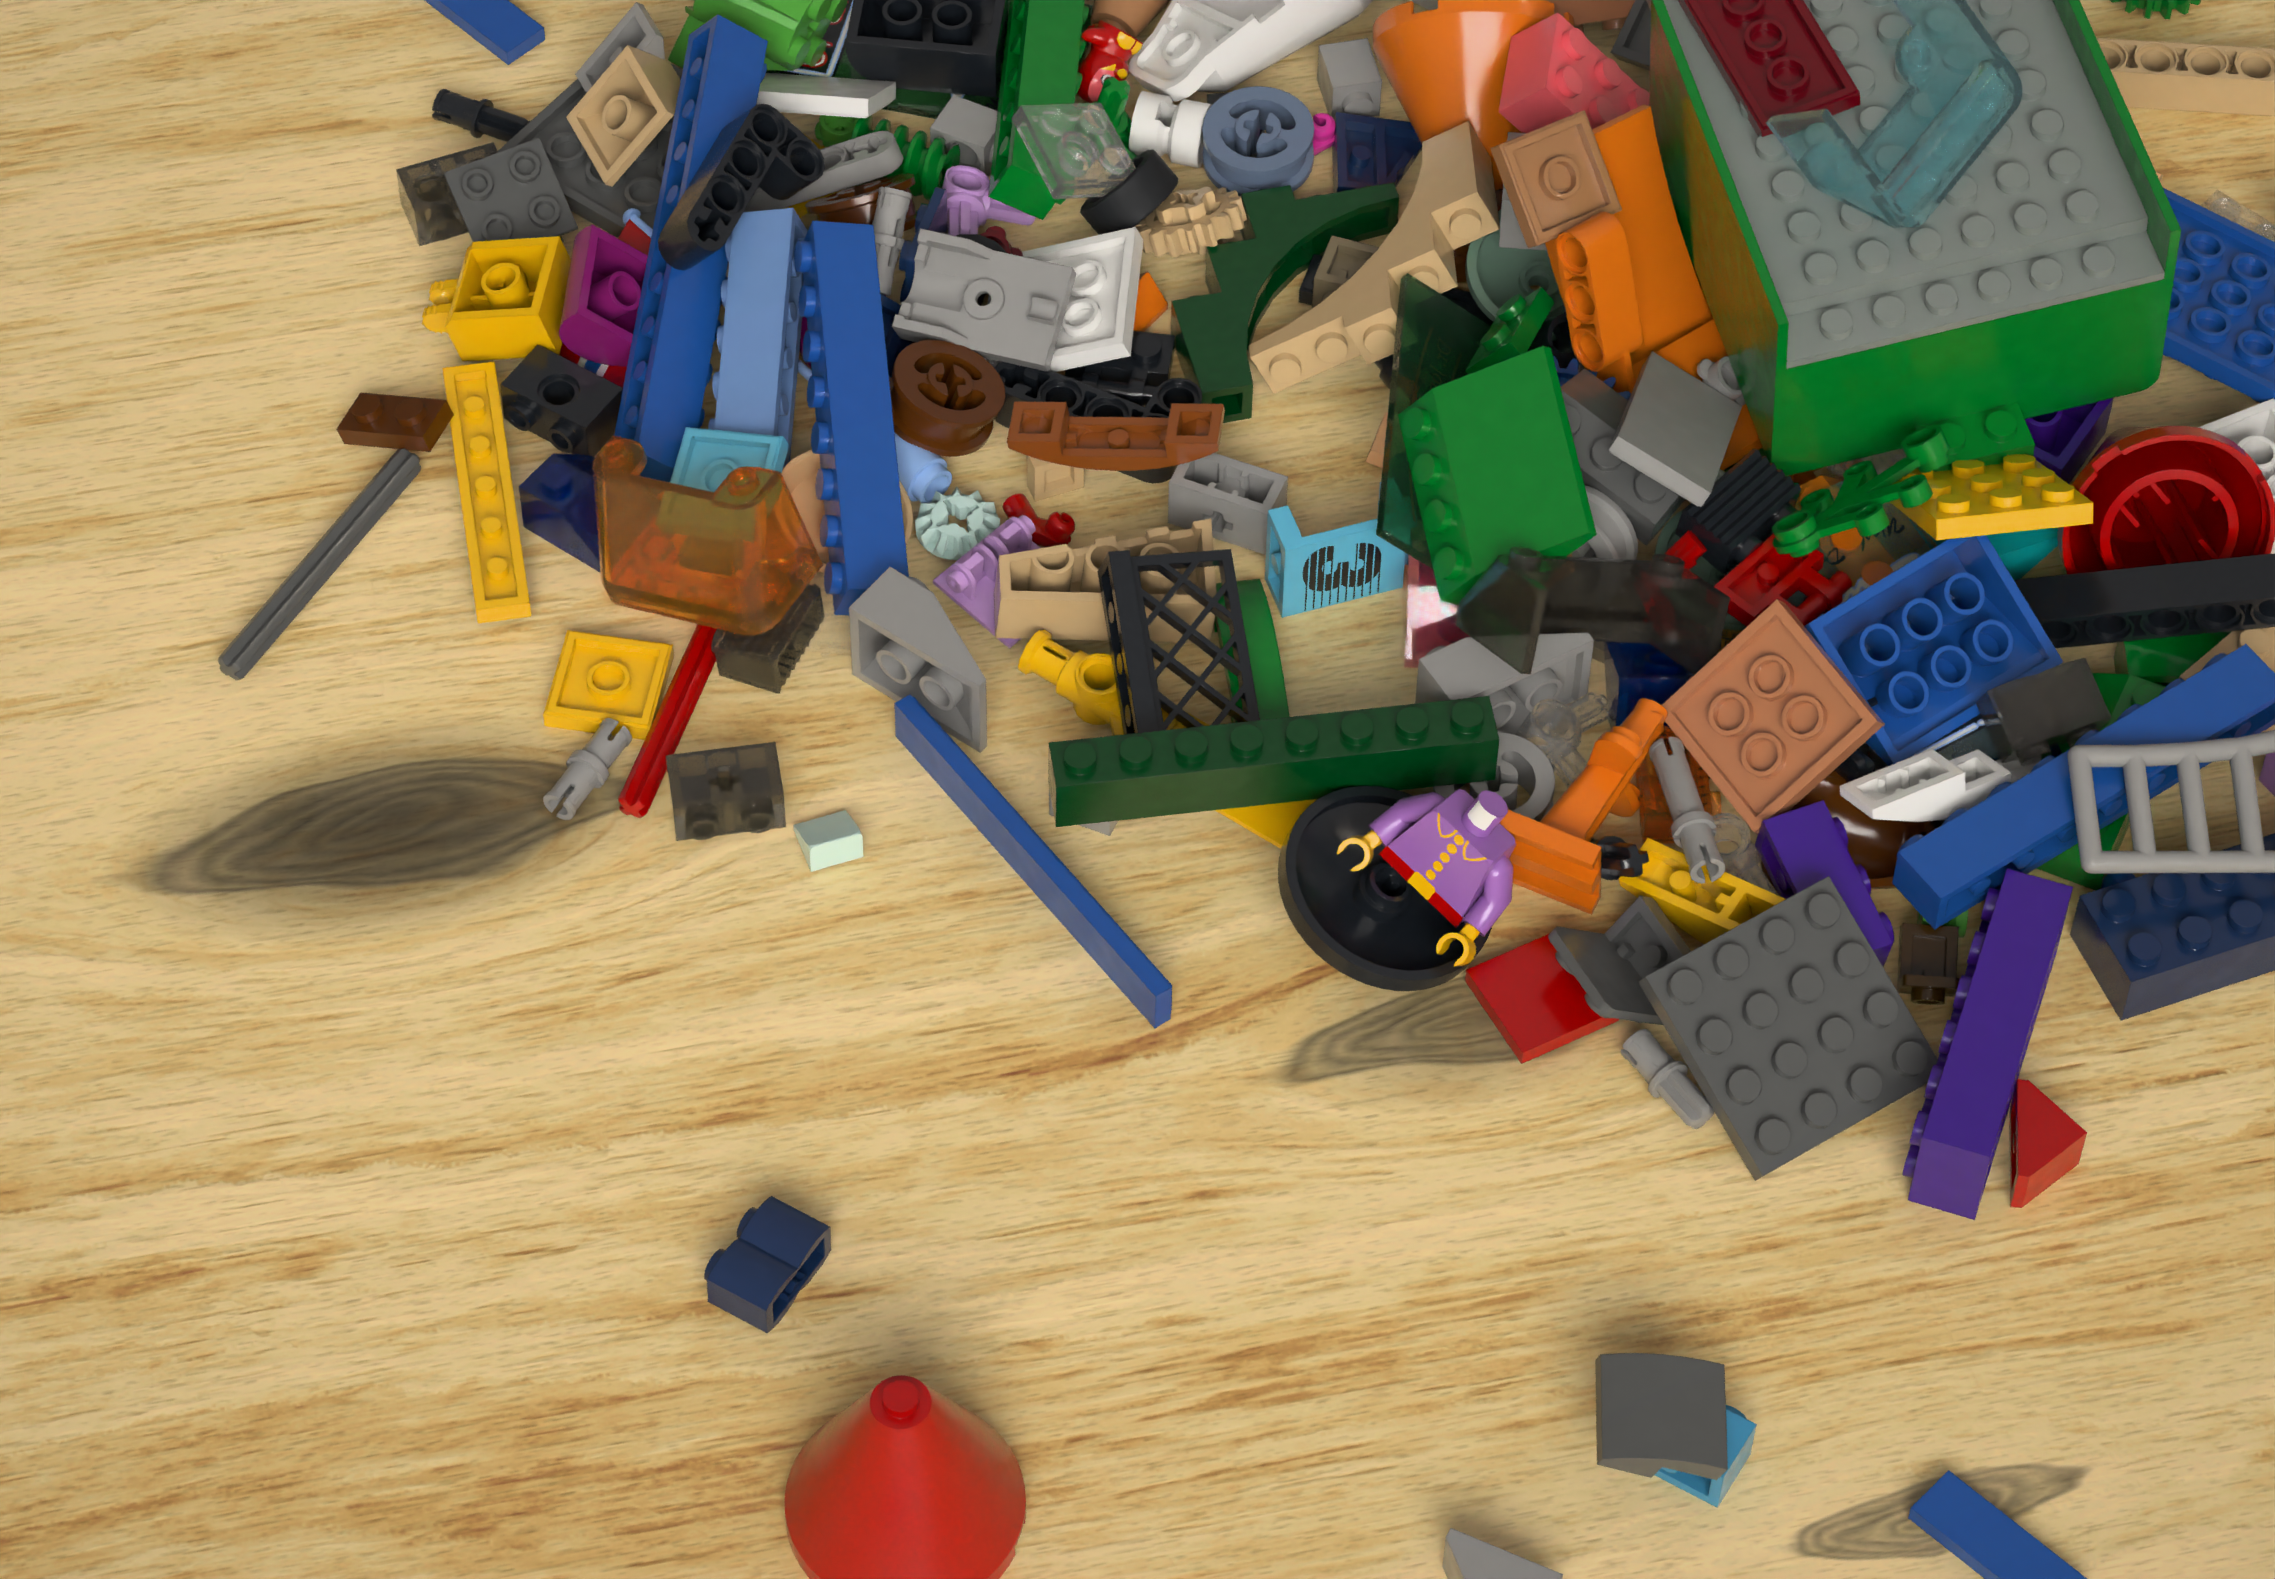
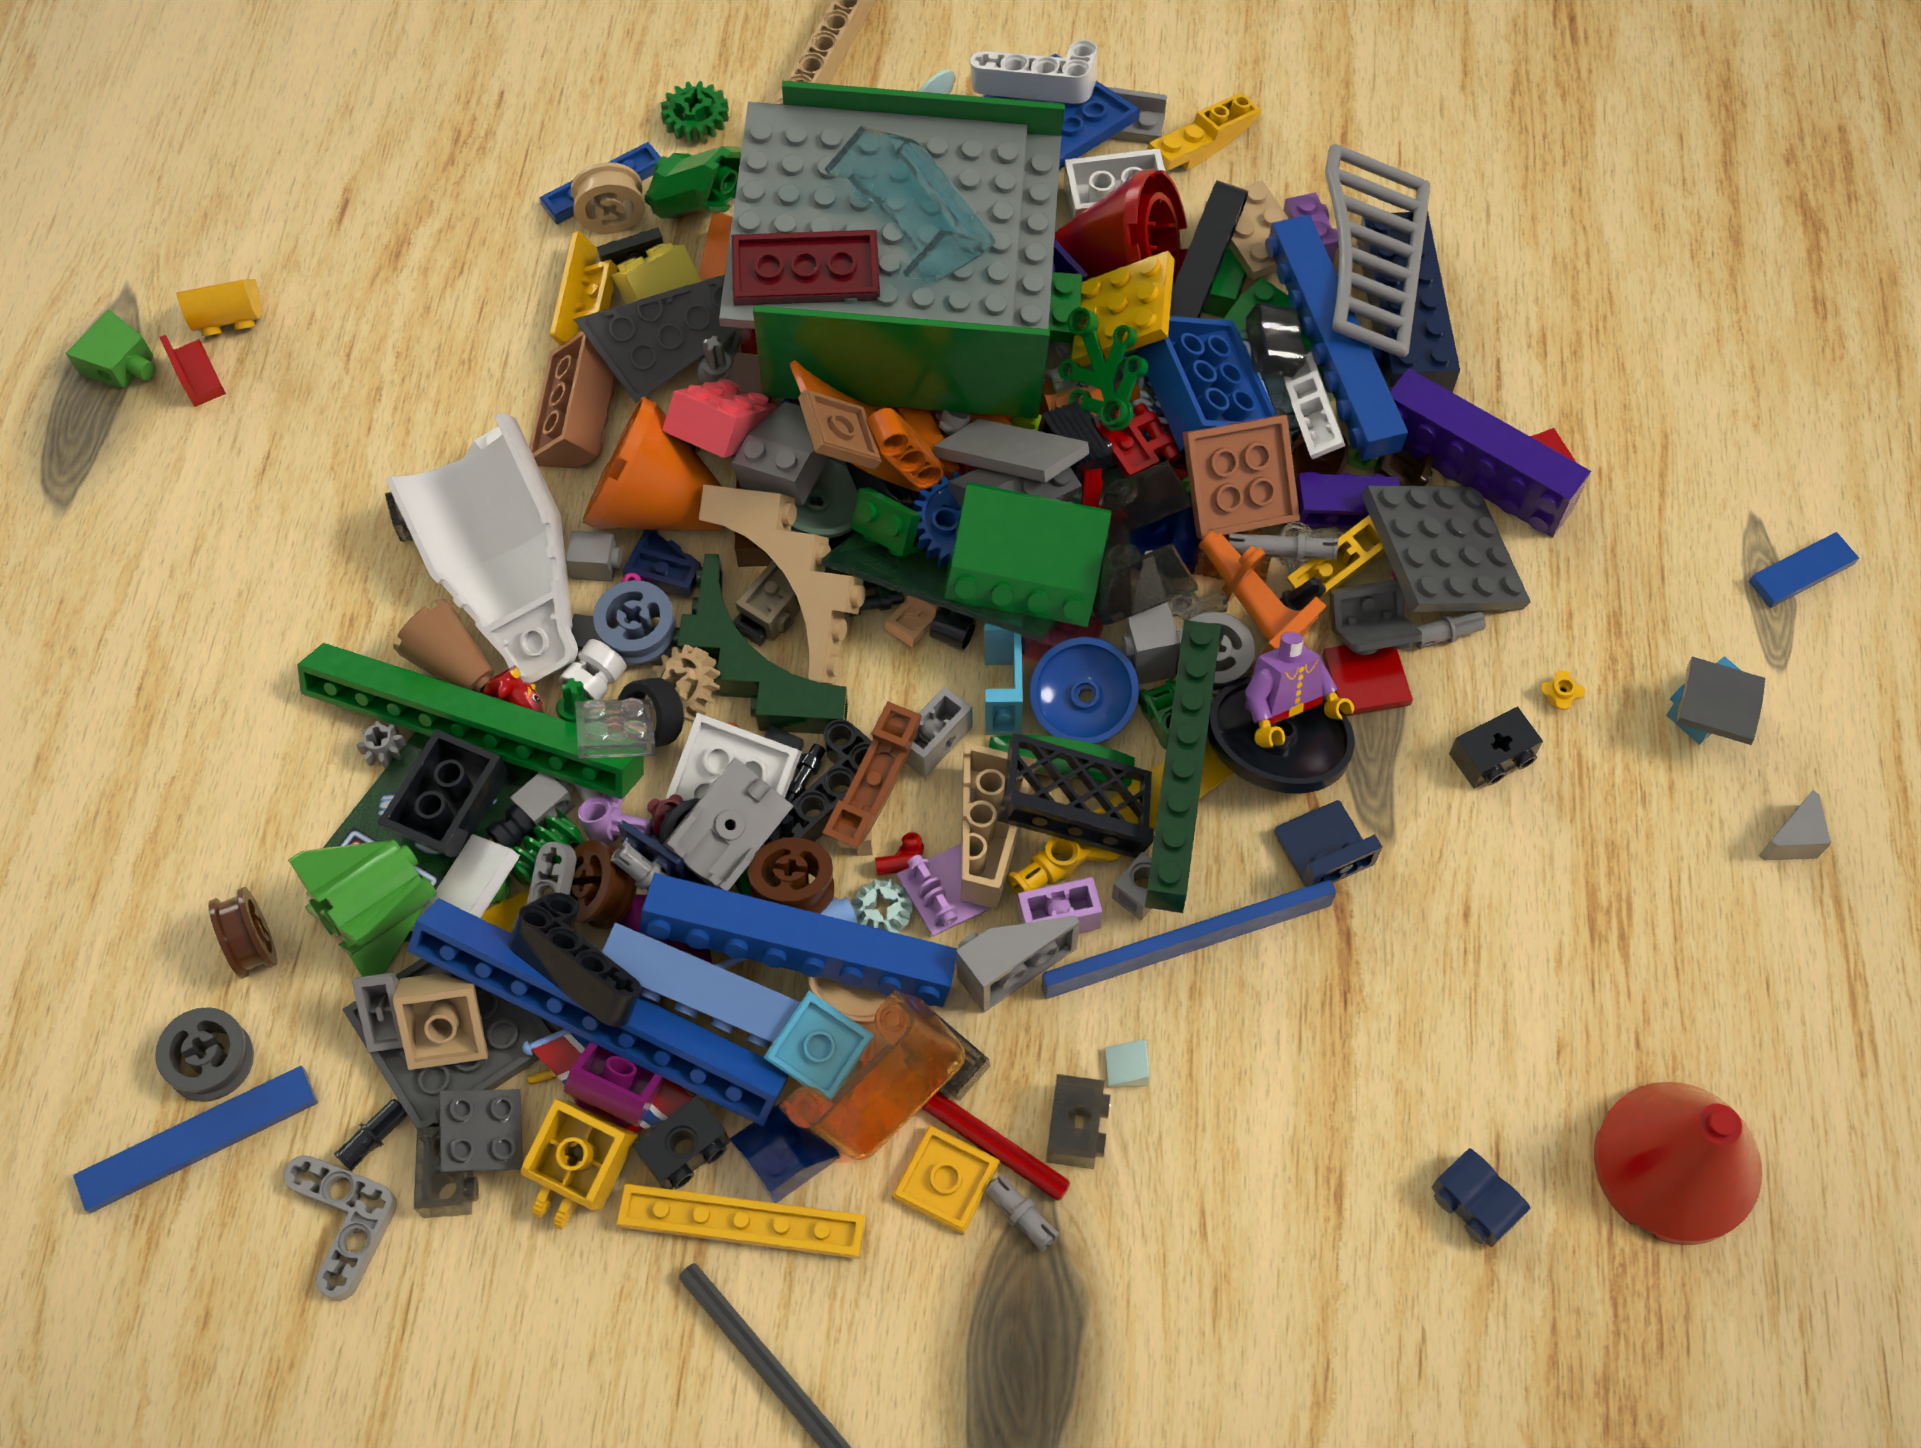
camera: 70 degrees left, 10 degrees up
reddish brown plate [336,393,454,452] -> none
none -> light grey beam [284,1155,397,1301]
none -> black wheel [485,804,536,849]
none -> lavender brick [1017,877,1103,933]
none -> blue dish [1029,637,1139,744]
none -> dark blue bracket [1274,800,1383,887]
none -> black brick [1449,706,1543,788]
none -> yellow plate [1541,670,1585,710]

